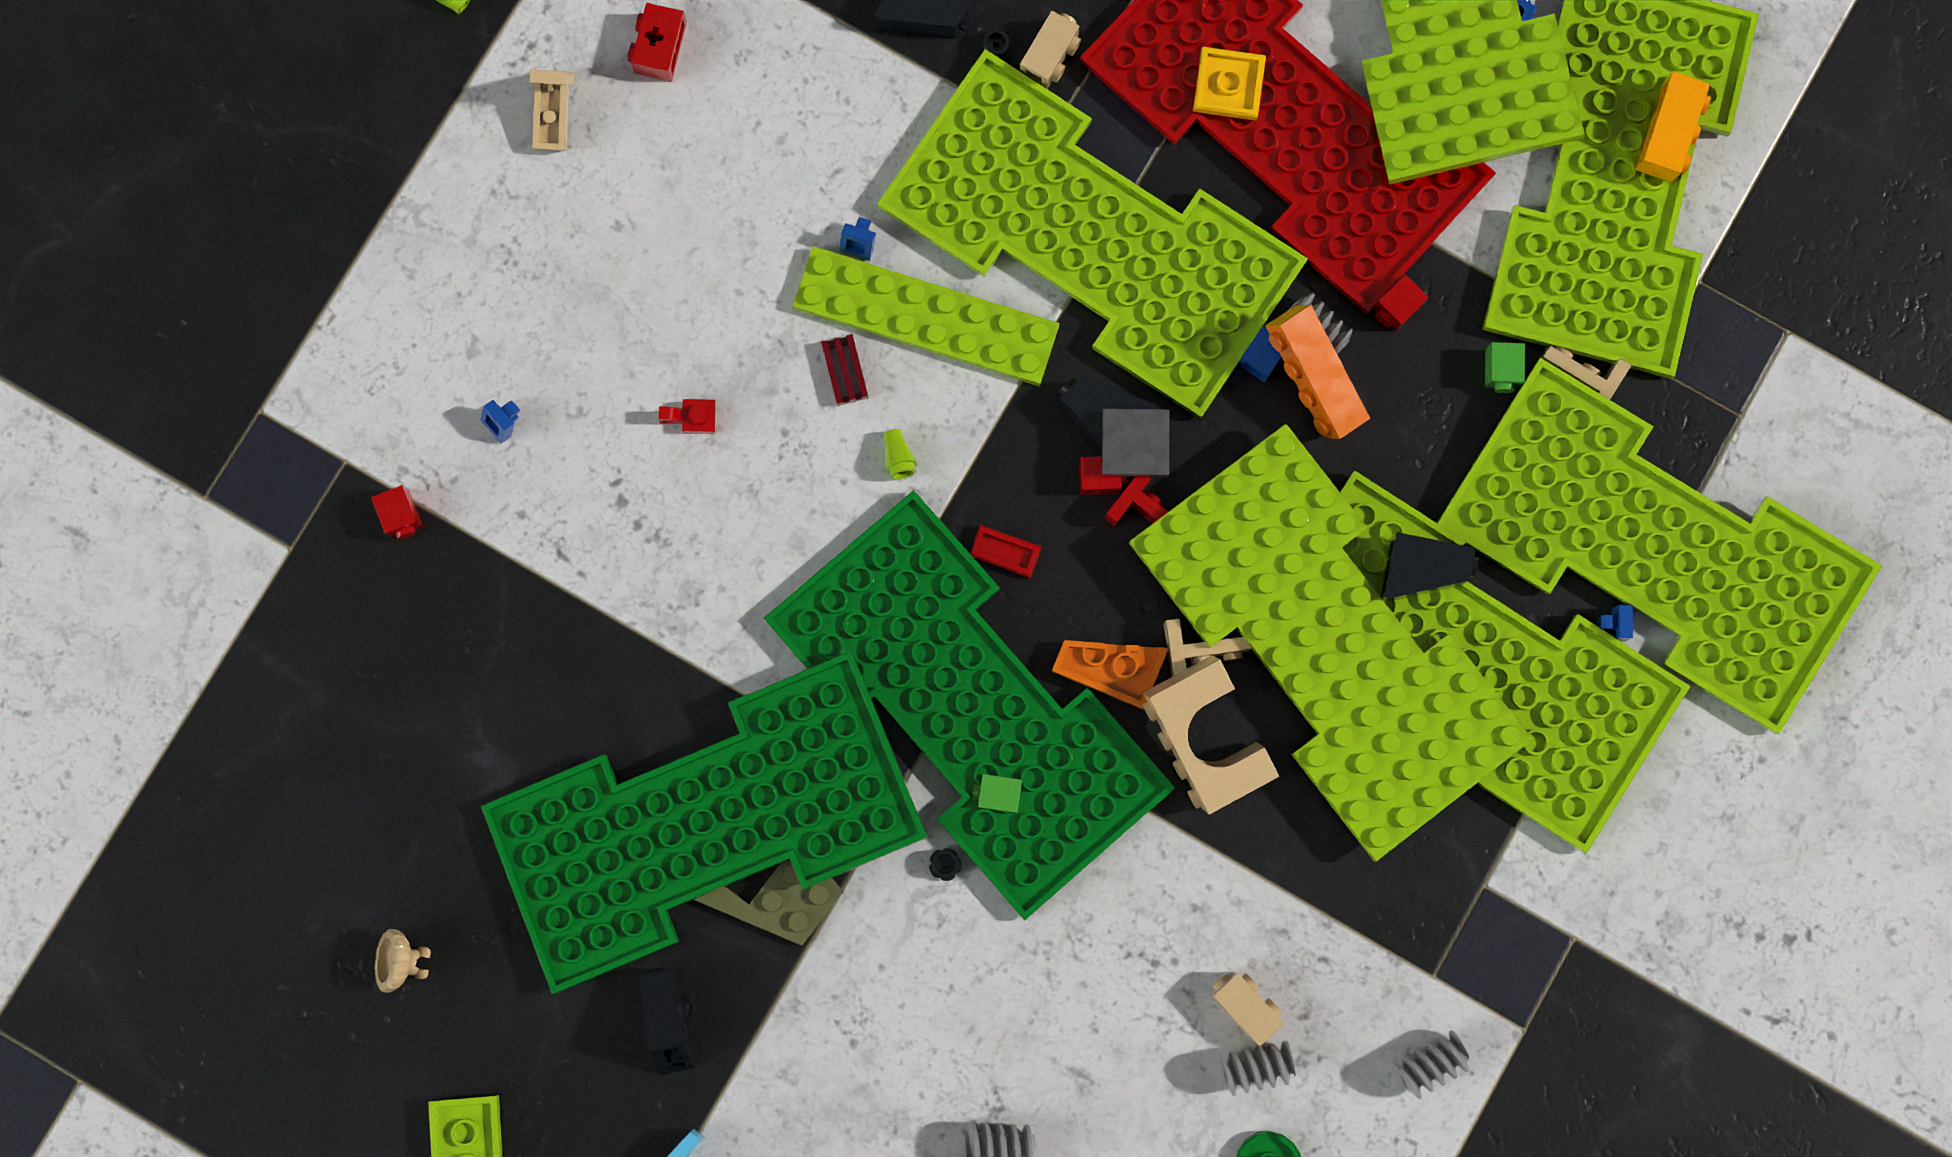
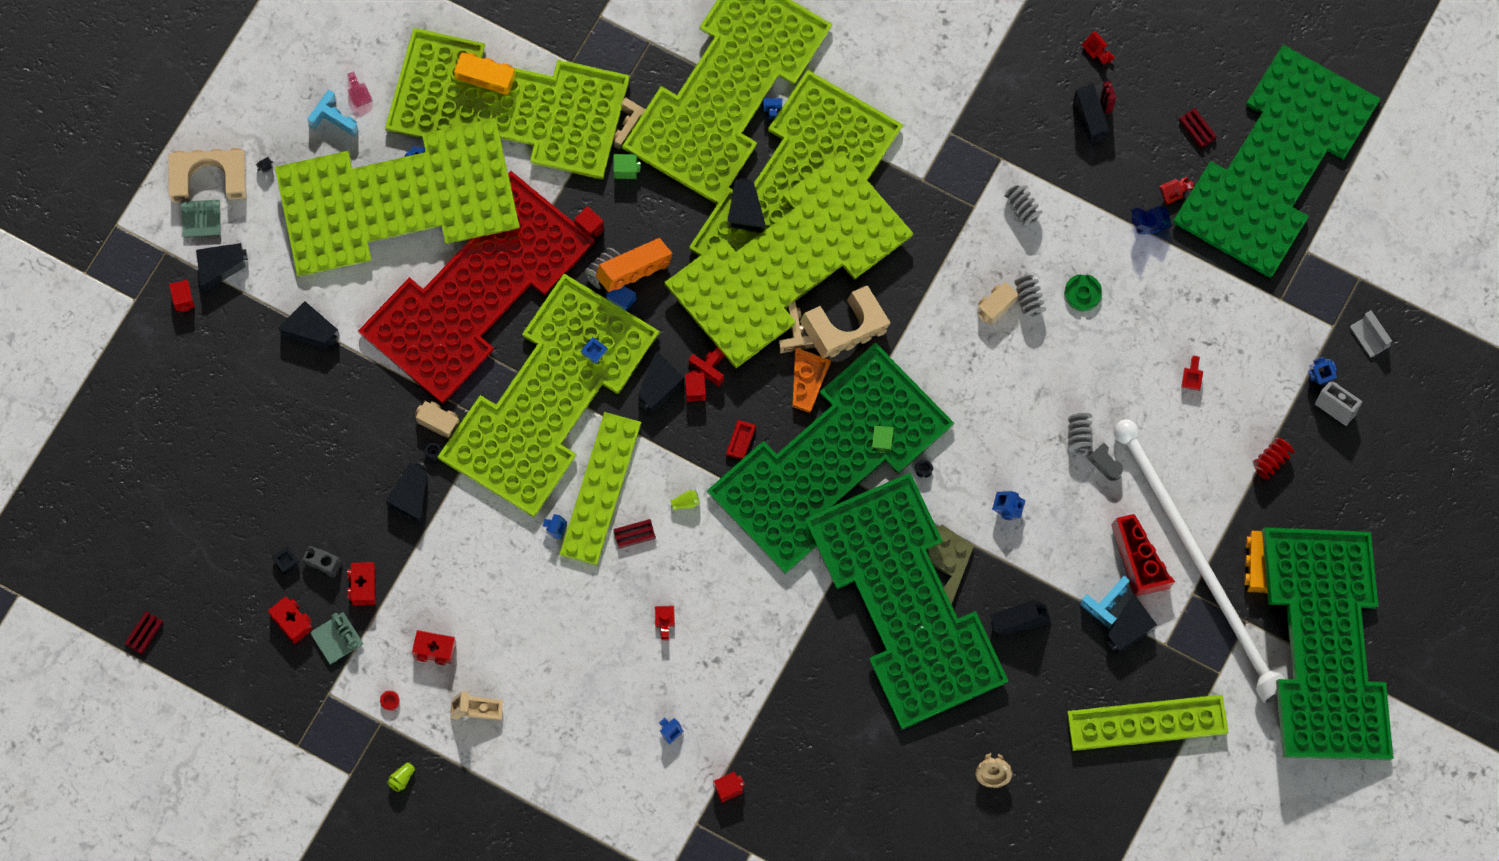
camera: 90 degrees left, 10 degrees down
flat silver tile [1102,409,1169,477] -> none
yellow tile [1193,47,1266,121] -> none
none -> blue tile [581,337,608,364]
none -> blue brick [992,491,1026,520]

